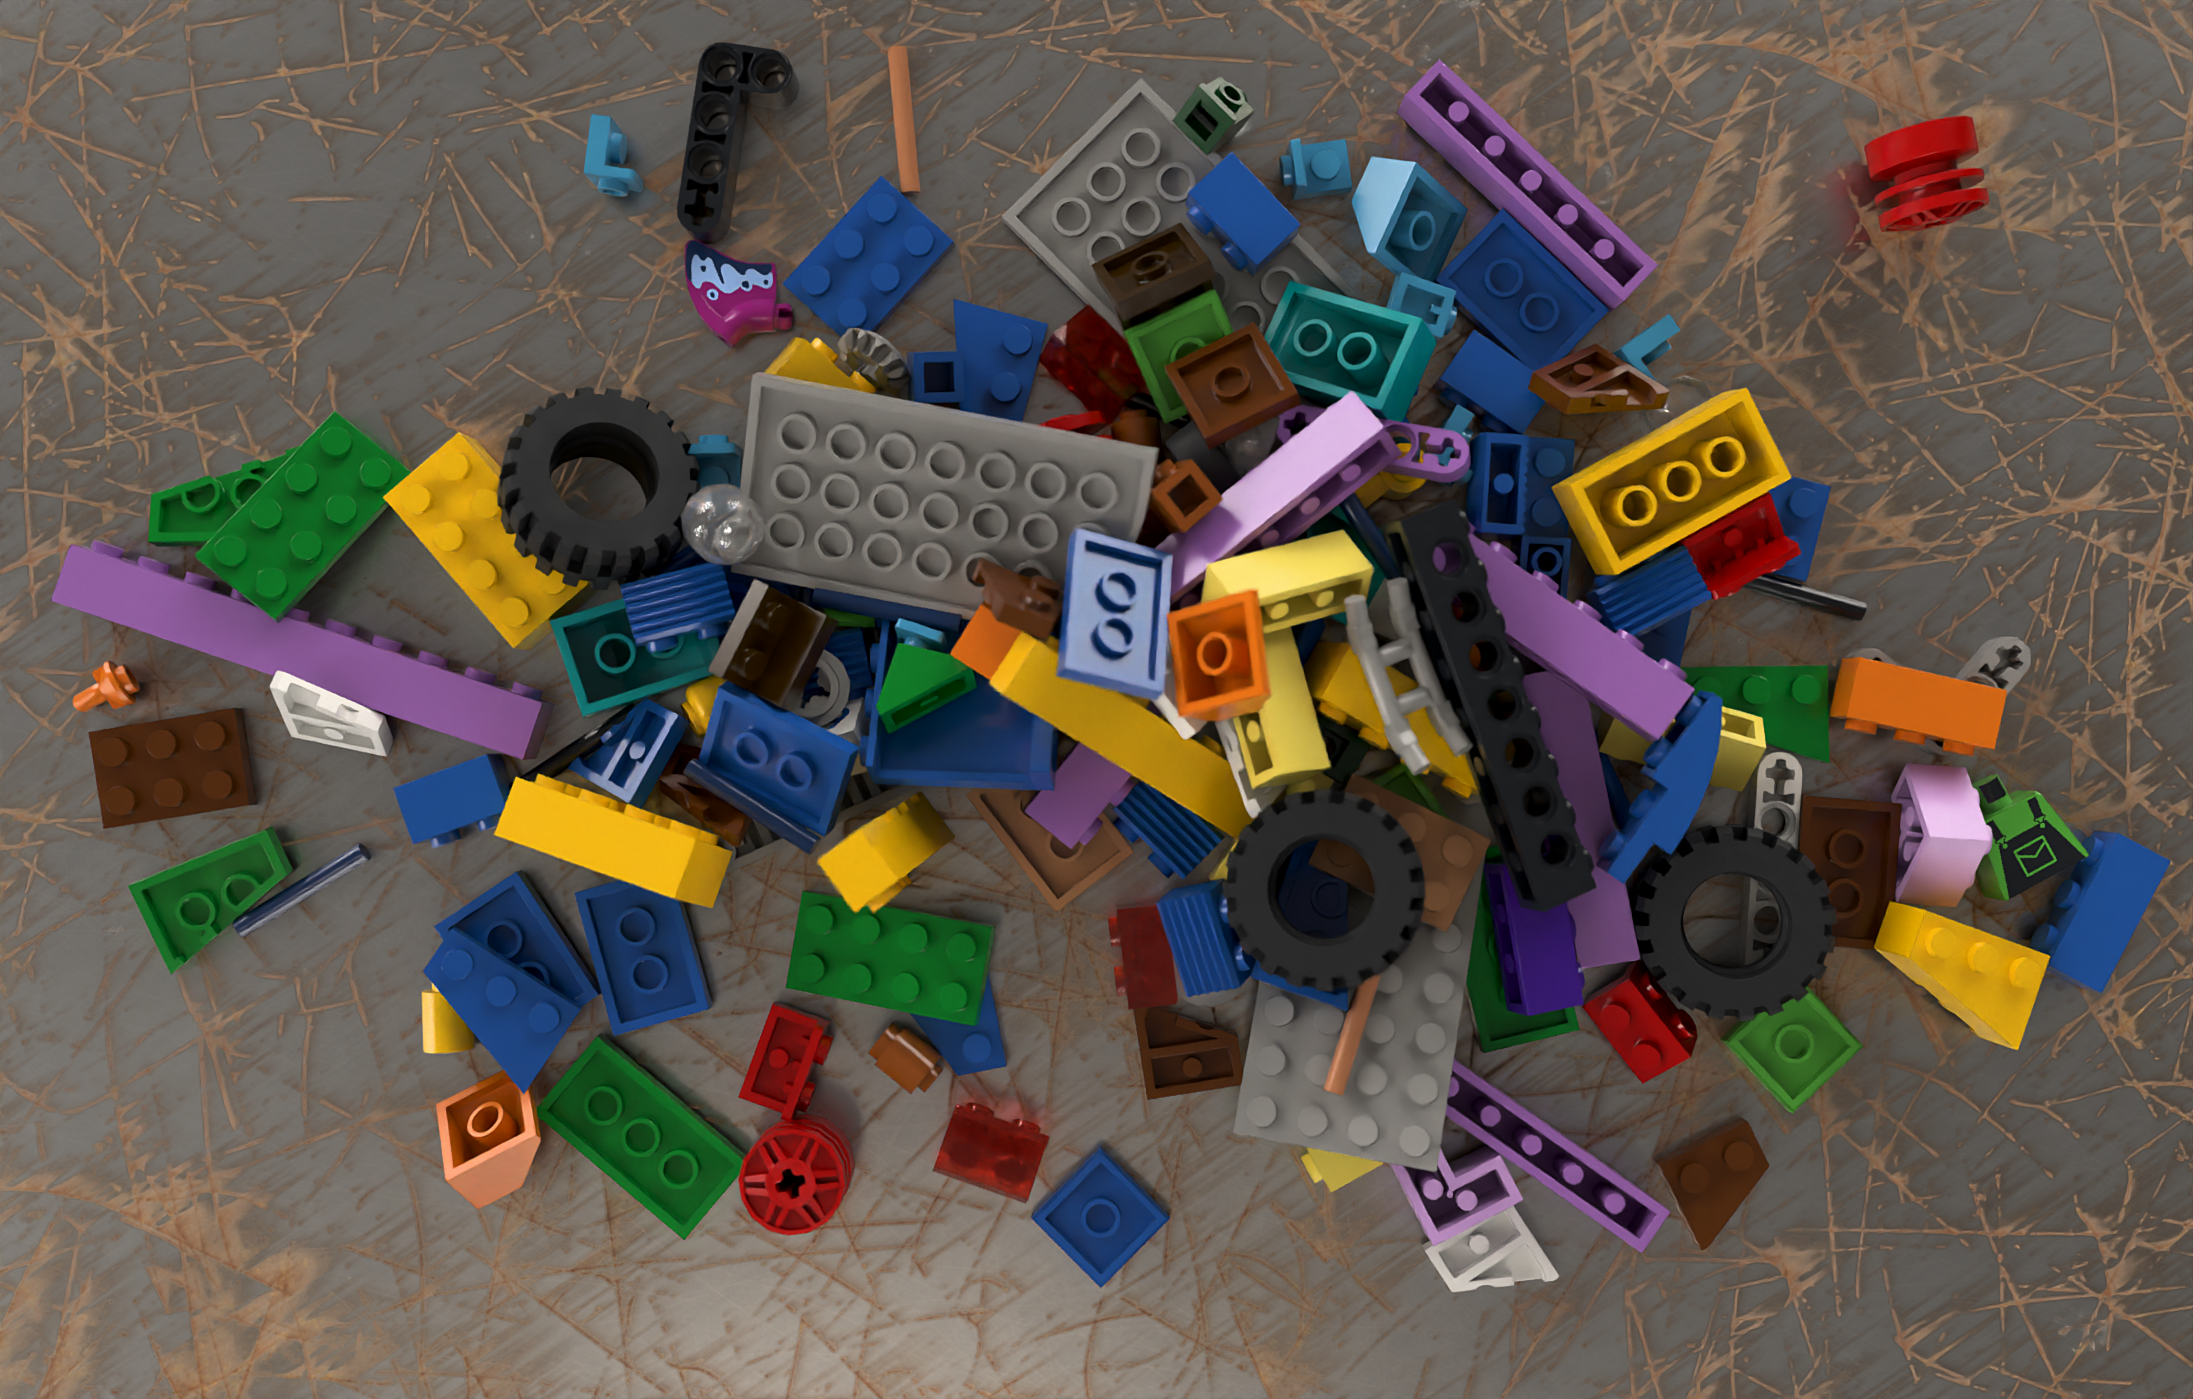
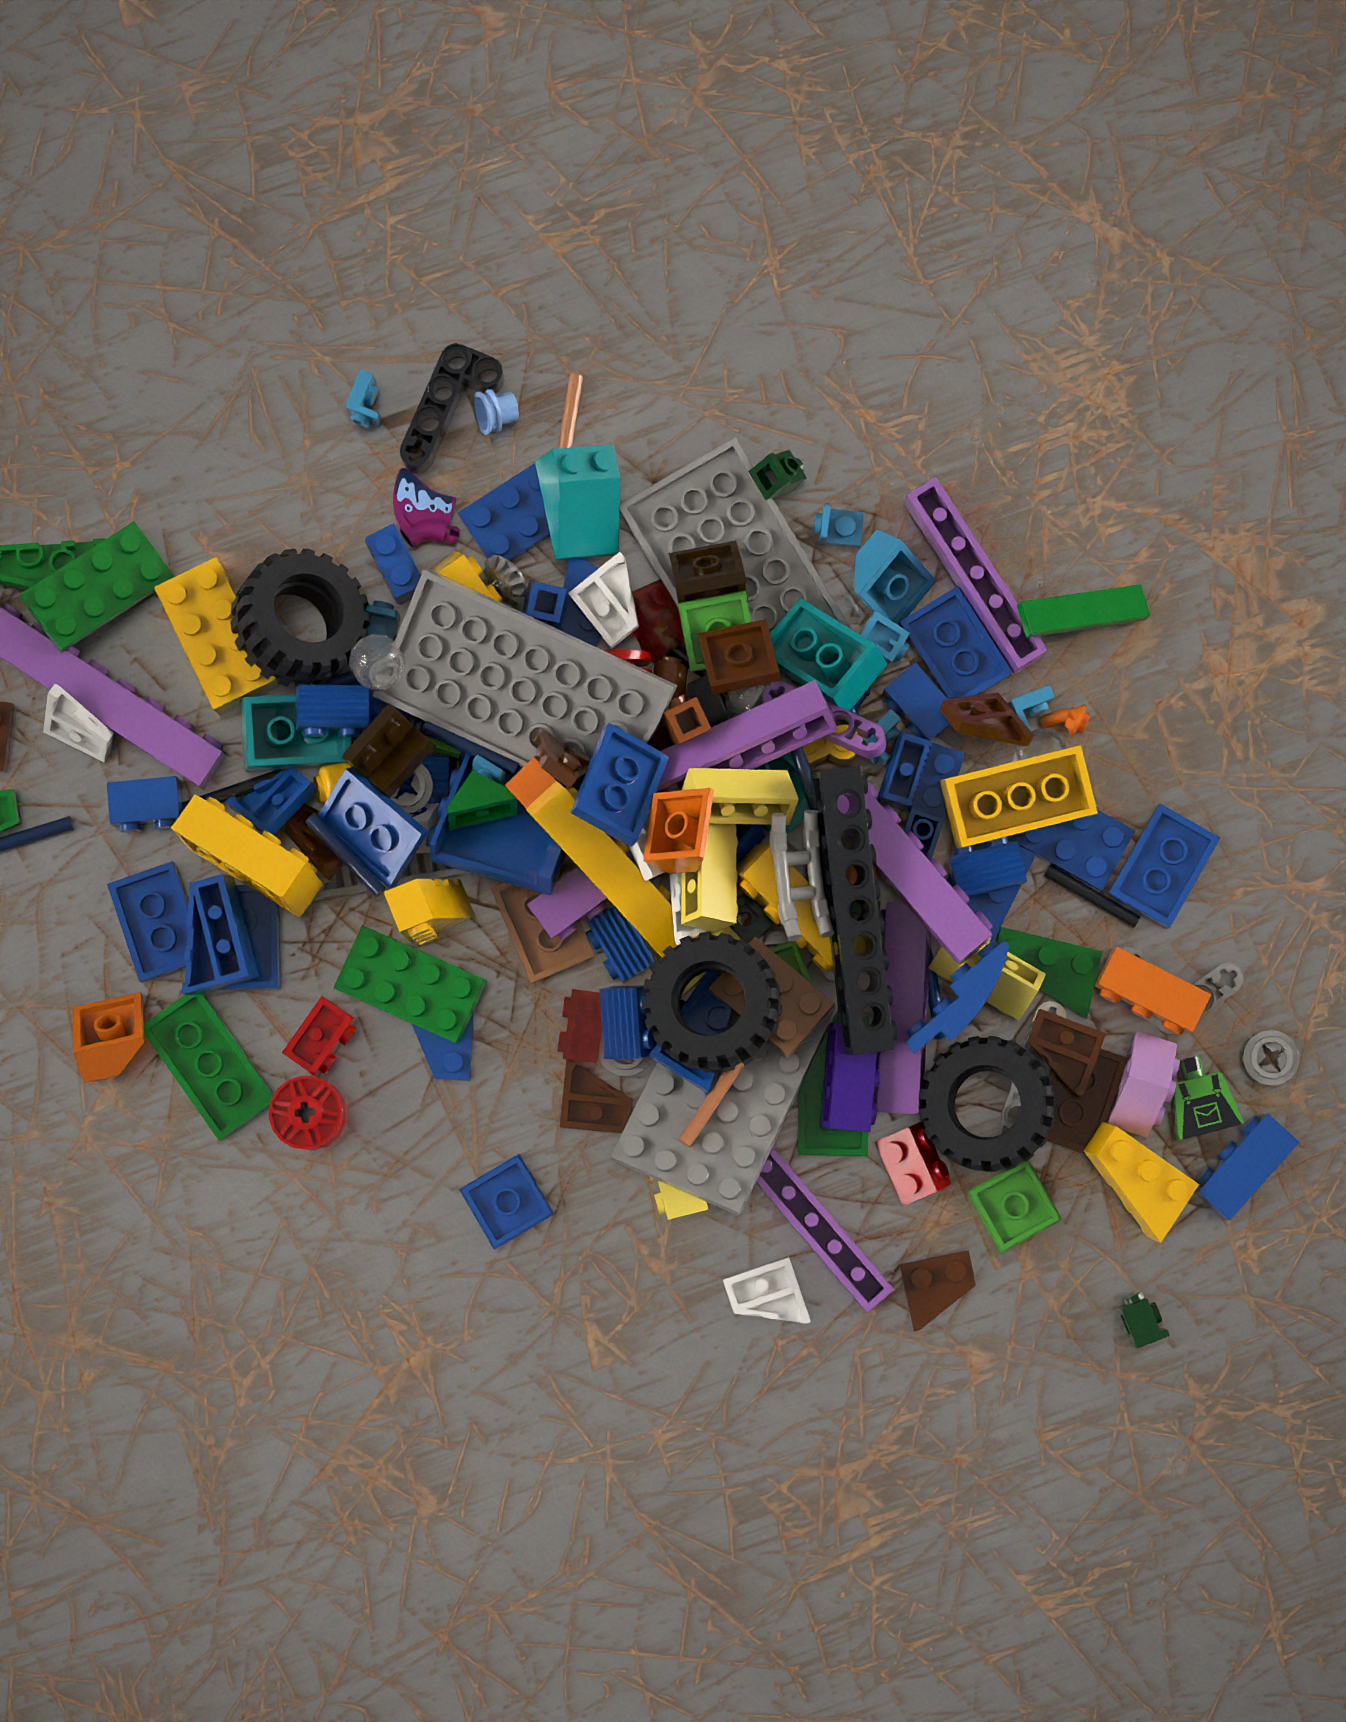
camera: 20 degrees right, 5 degrees down
yellow brick [421,983,475,1053] -> none
blue wing [423,927,583,1094] -> none
dark orange brick [868,1022,943,1094] -> none
clear red bracket [933,1102,1050,1204] -> none
blue piece [1186,152,1301,276] -> none
lavender brick [1390,1144,1523,1246] -> none
red bracket [1676,492,1801,600] -> none
red wheel [1864,116,1989,232] -> none
none -> blue wedge [182,874,259,996]
none -> blue brick [365,524,421,605]
none -> light blue piece [473,389,519,435]
none -> teal slope [535,444,620,560]
none -> white wing [568,552,639,648]
none -> green tile [1017,584,1151,638]
none -> reddish brown wing [1027,1009,1106,1097]
none -> orange plate [1040,704,1091,737]
none -> blue plate [1108,804,1220,928]
none -> dark green brick [1117,1291,1170,1349]
none -> light grey gear [1242,1030,1299,1086]

